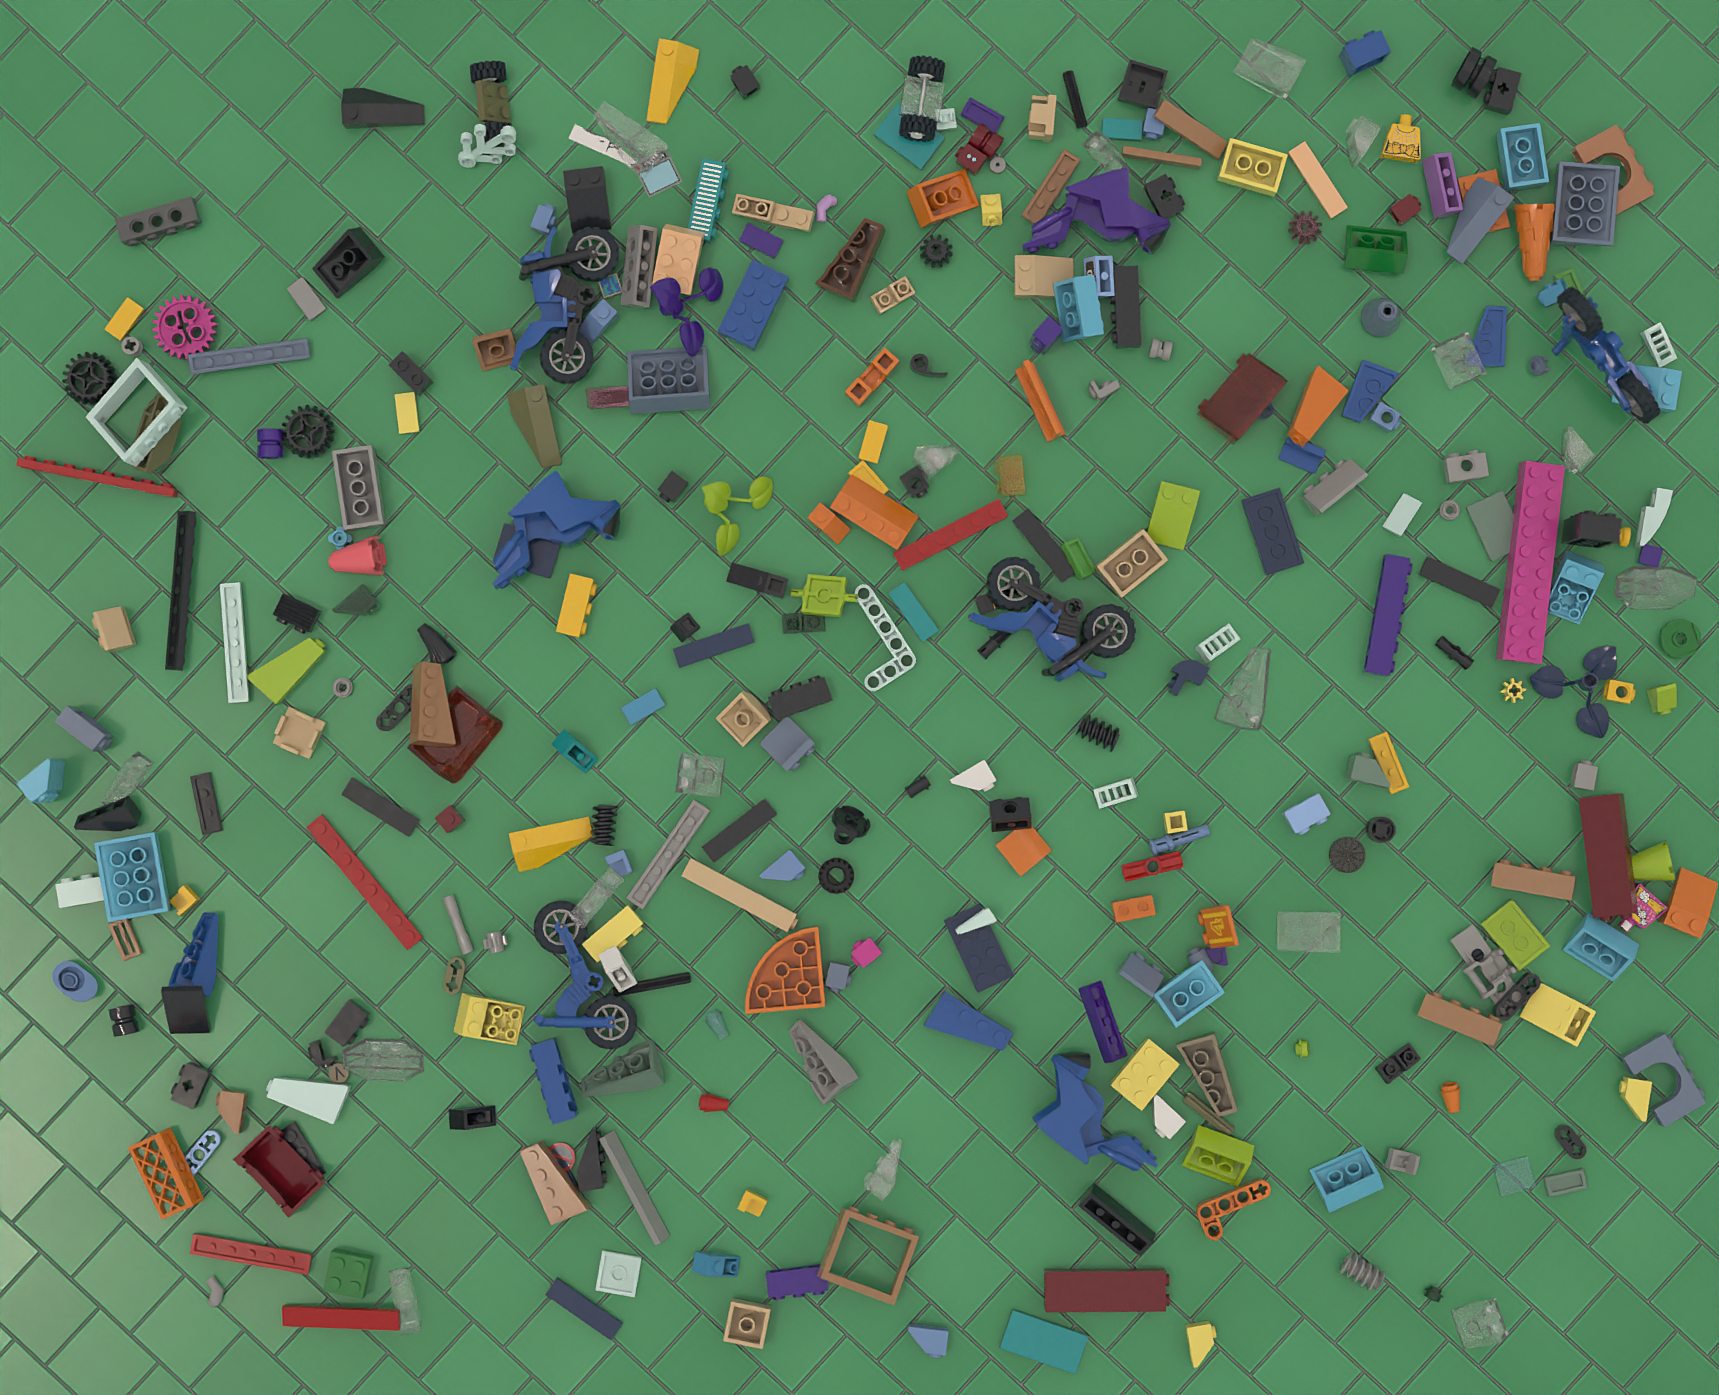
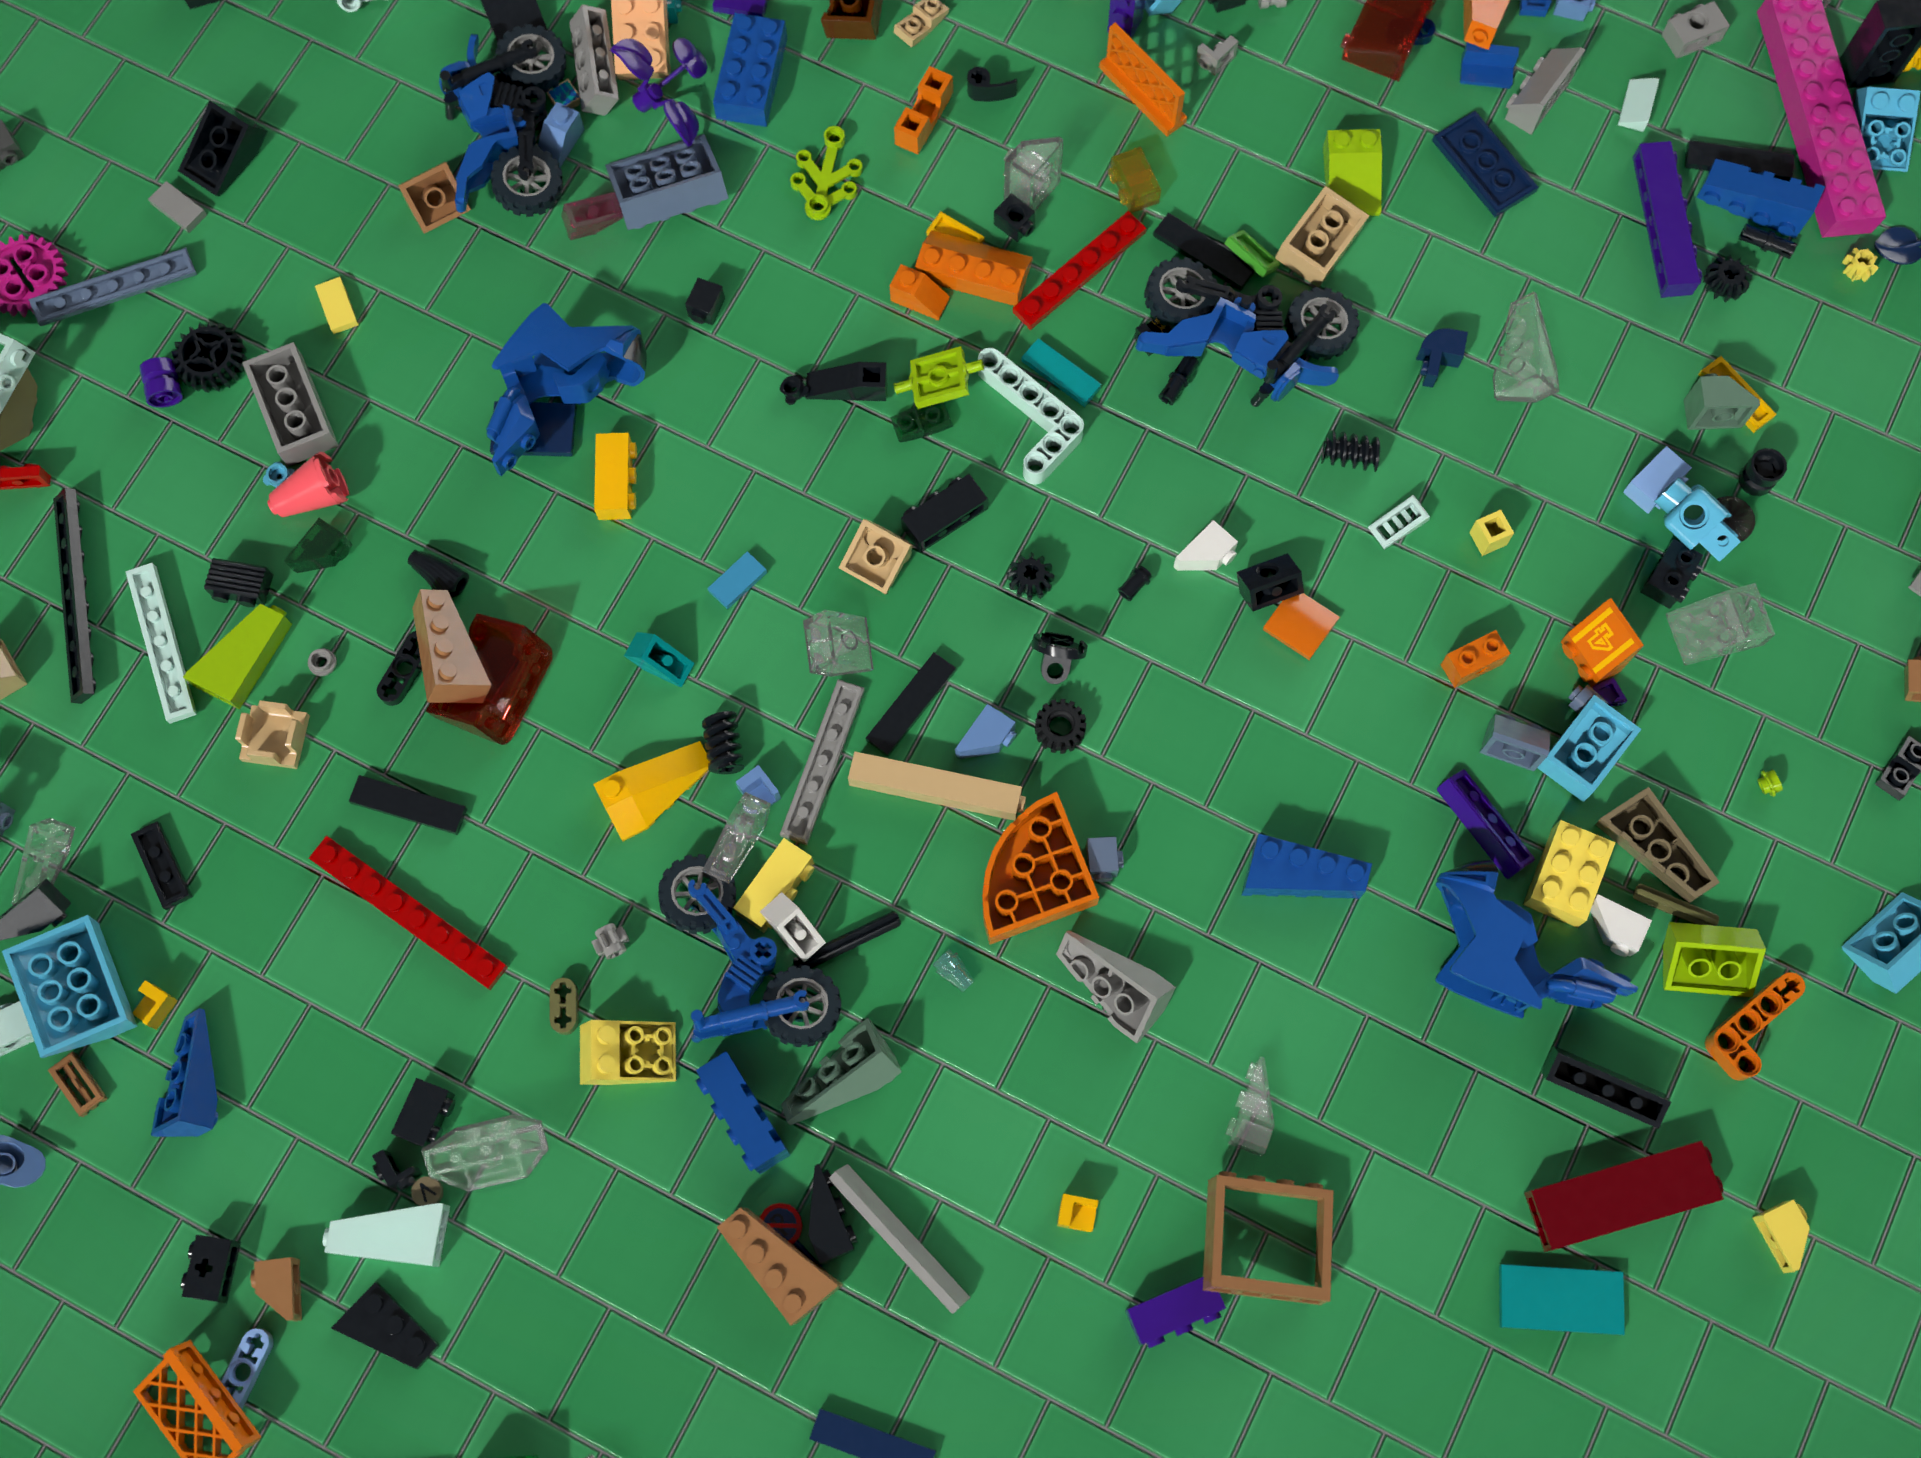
camera: 10 degrees left, 15 degrees down
black wheel [108,1004,140,1037] -> none
black tile [161,986,211,1034] -> none
dark red windscreen [233,1125,325,1218] -> none
black brick [389,351,433,396] -> none
dark red brick [435,805,465,833] -> none
light grey piece [442,895,474,955] -> none
black slope [449,1105,496,1130] -> none
olive wedge [507,384,562,468] -> none
medium blue brick [530,203,557,236] -> none
light aqua tile [595,1250,642,1297] -> none
black slope [670,612,701,642] -> none
dark blue tile [673,623,754,668] -> none
dark azure slope [692,1252,740,1277] -> none
red cone [699,1093,729,1113] -> none
lime plant [702,476,773,556] -> none
tan brick [723,1298,771,1349] -> none
sand blue bracket [761,717,815,772] -> none
dark pink brick [850,937,882,968] -> none
yellow tile [858,420,888,464] -> none
medium blue slope [908,1323,948,1358] -> none
dark blue plate [944,903,1014,993] -> none
light aqua slope [955,907,997,934] -> none
red piece [1121,851,1184,882] -> none
medium blue pin [1148,824,1210,856] -> none
light aqua slope [1195,624,1240,664] -> none
light grey plate [1440,500,1460,520] -> none
sand green tile [1466,491,1514,562] -> none
none -> black plate [780,374,809,405]
none -> lime plant [790,126,863,220]
none -> black gear [1007,552,1054,601]
none -> black brick [1640,539,1704,609]
none -> medium azure piece [1654,477,1741,562]
none -> blue wedge [1696,159,1825,238]
none -> black gear [1703,255,1752,303]

